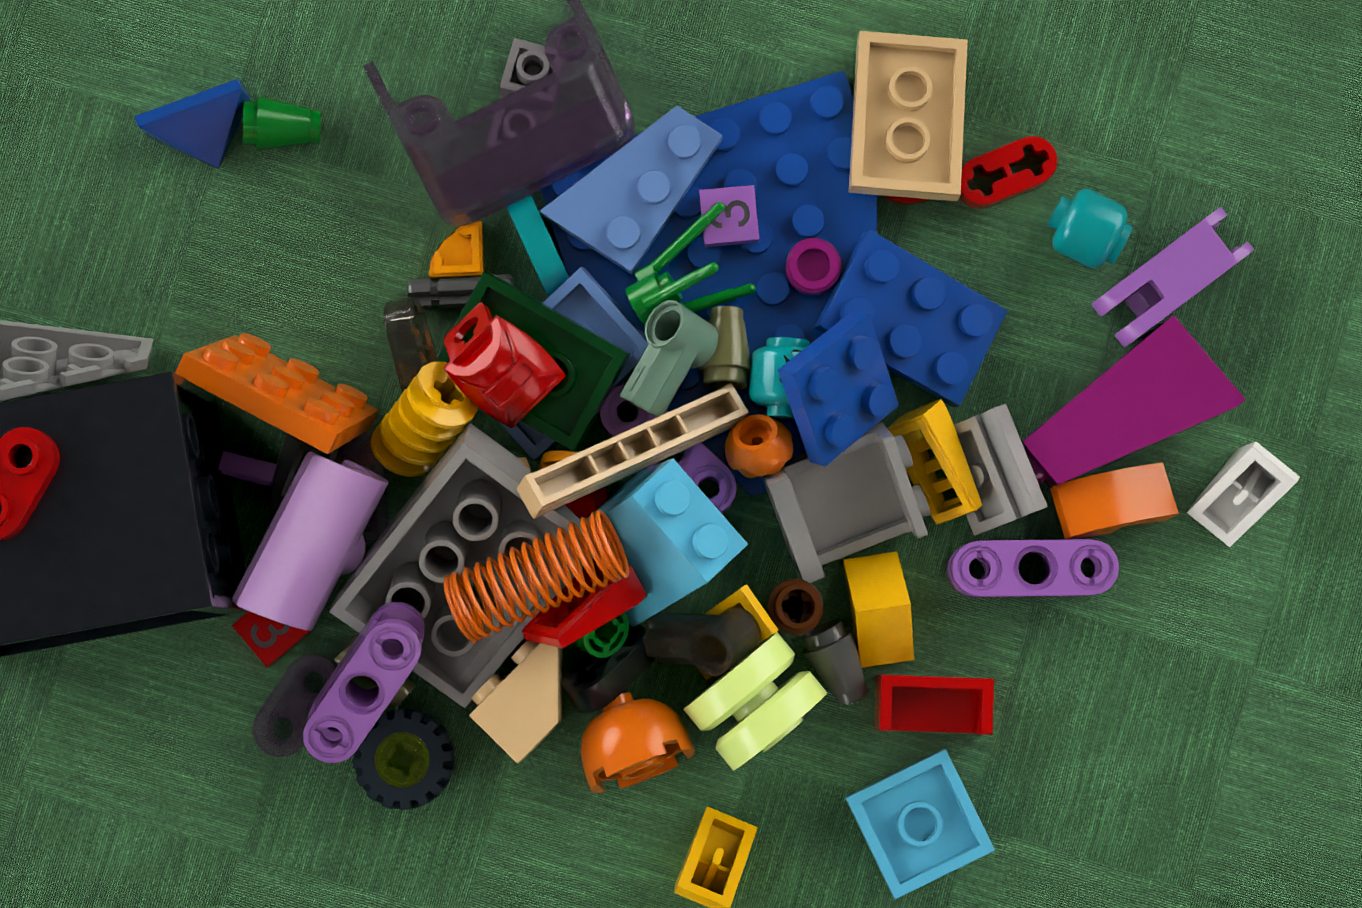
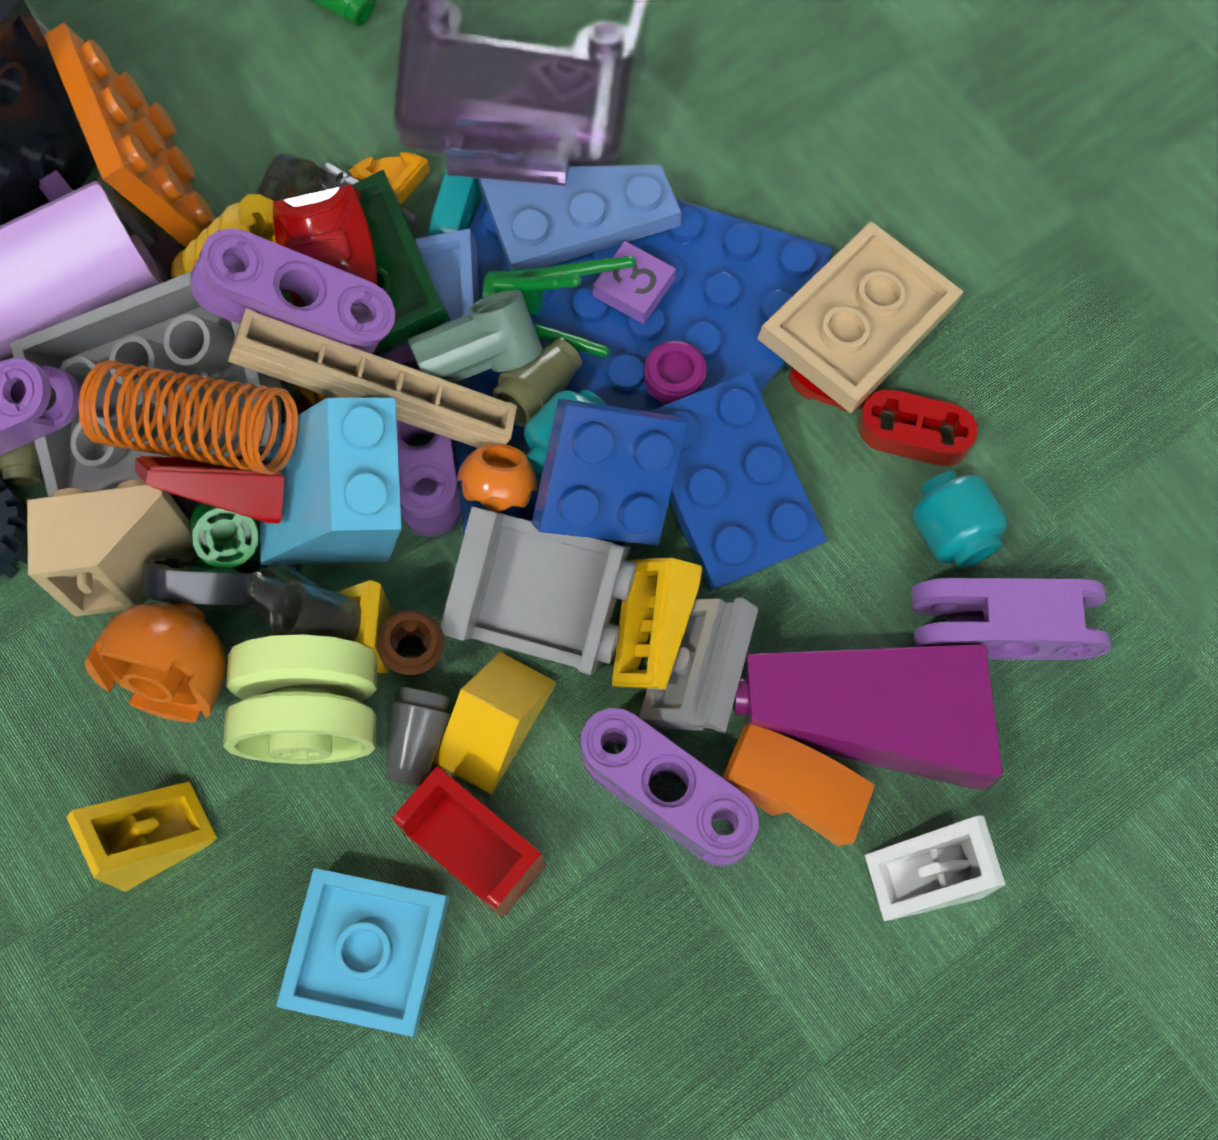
camera: 40 degrees right, 15 degrees down
none -> medium lavender piece [190,228,395,354]
none -> clear purple plate [446,118,575,186]

